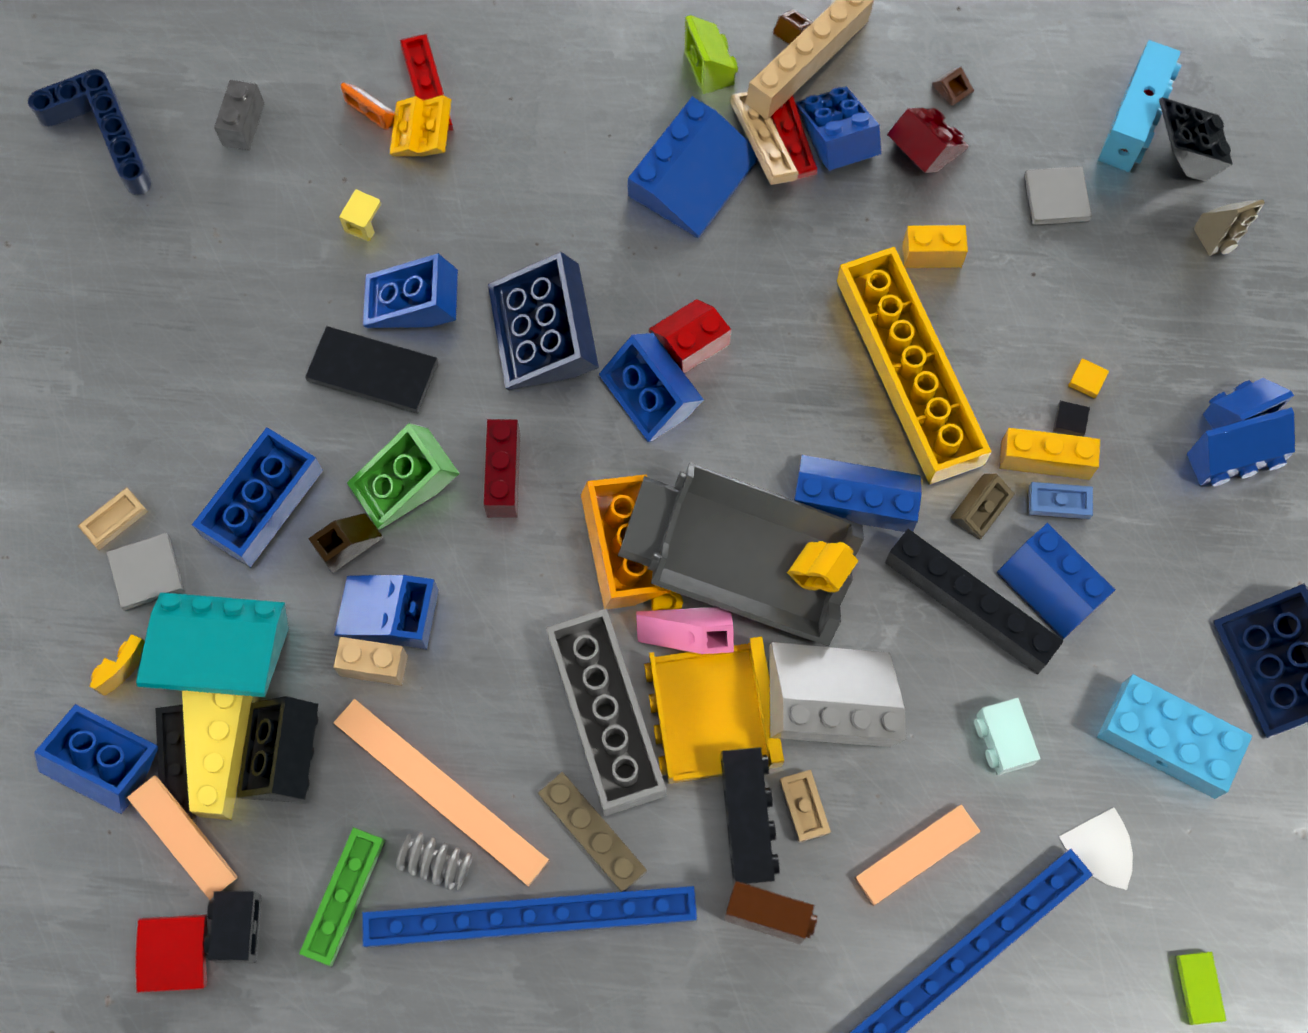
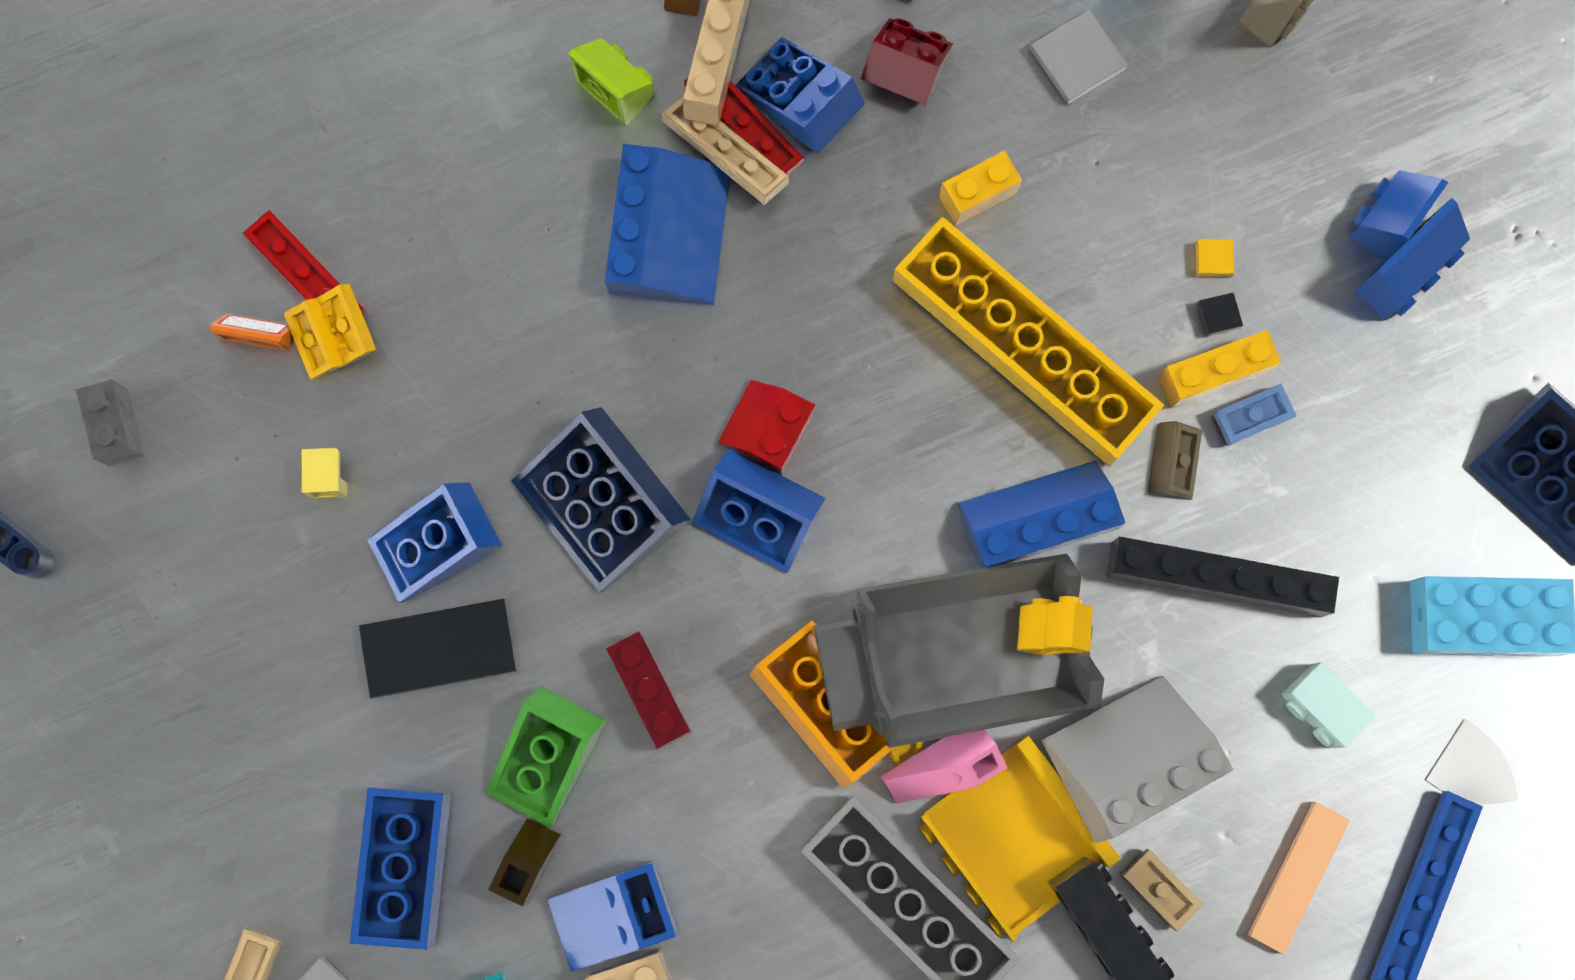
camera: 30 degrees left, 10 degrees up
blue slope [997,523,1115,640] -> none

